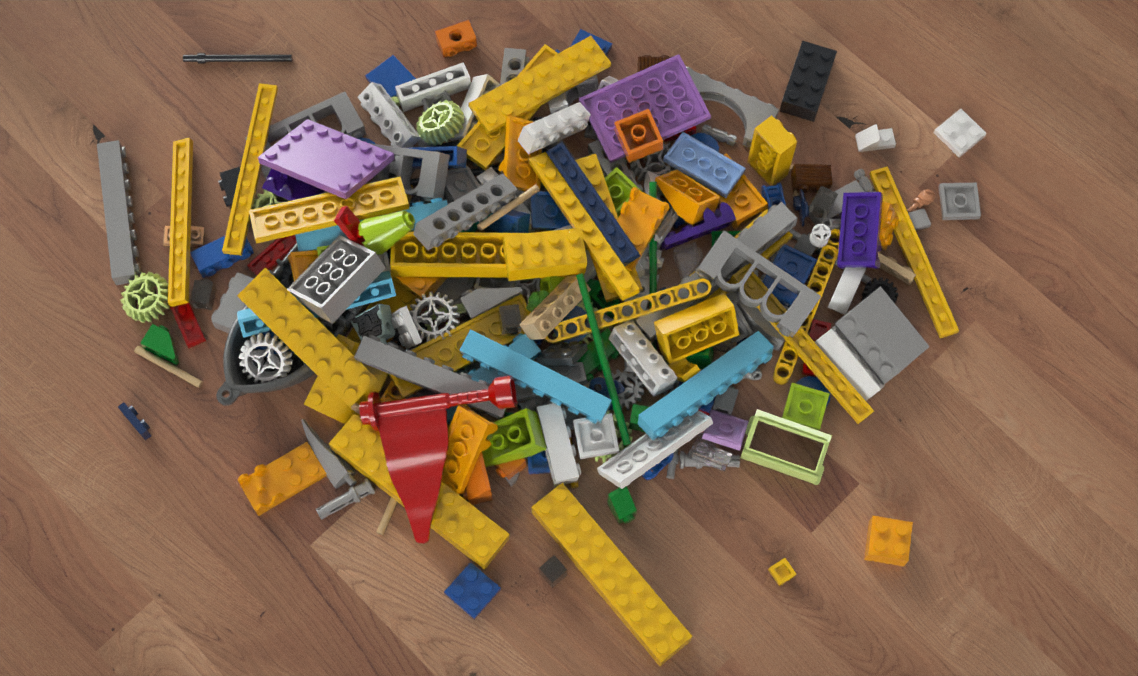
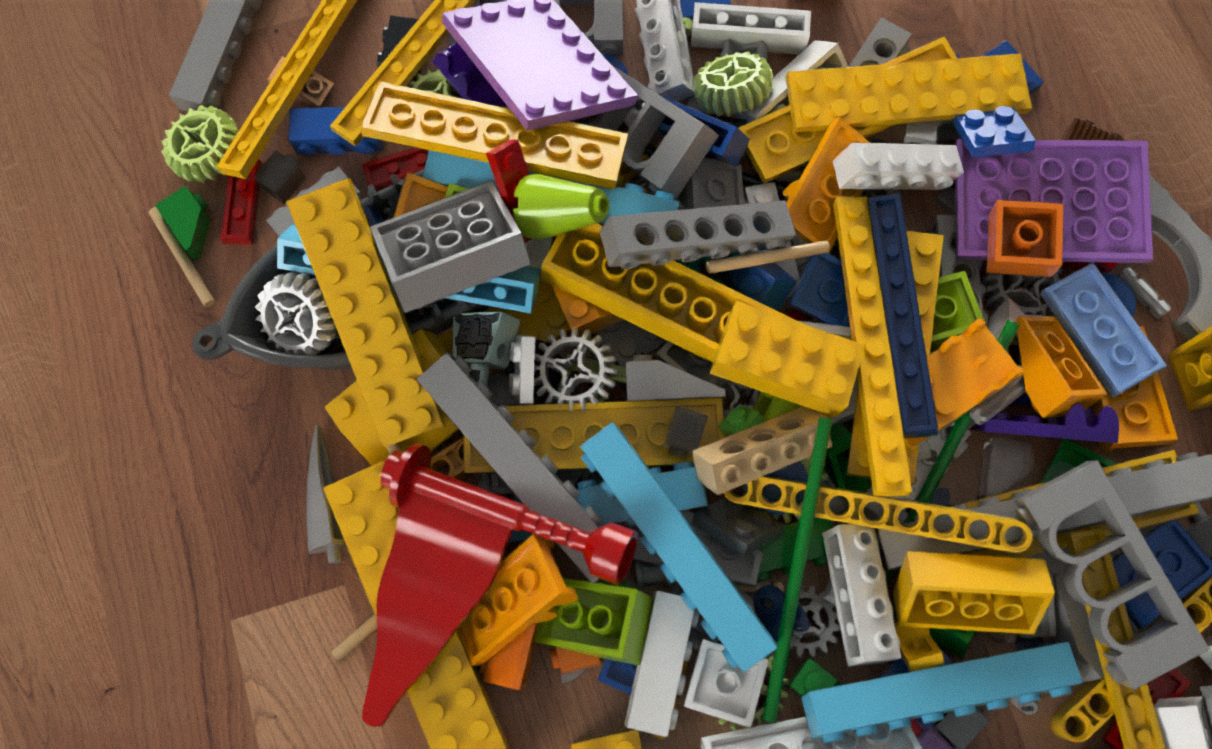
camera: 30 degrees right, 5 degrees up
dark blue plate [118,402,151,441] -> none
light orange hinge [238,442,326,516] -> none
light grey pin [316,478,375,520] -> none
blue piece [761,182,786,210] -> none
none -> blue plate [953,106,1036,158]

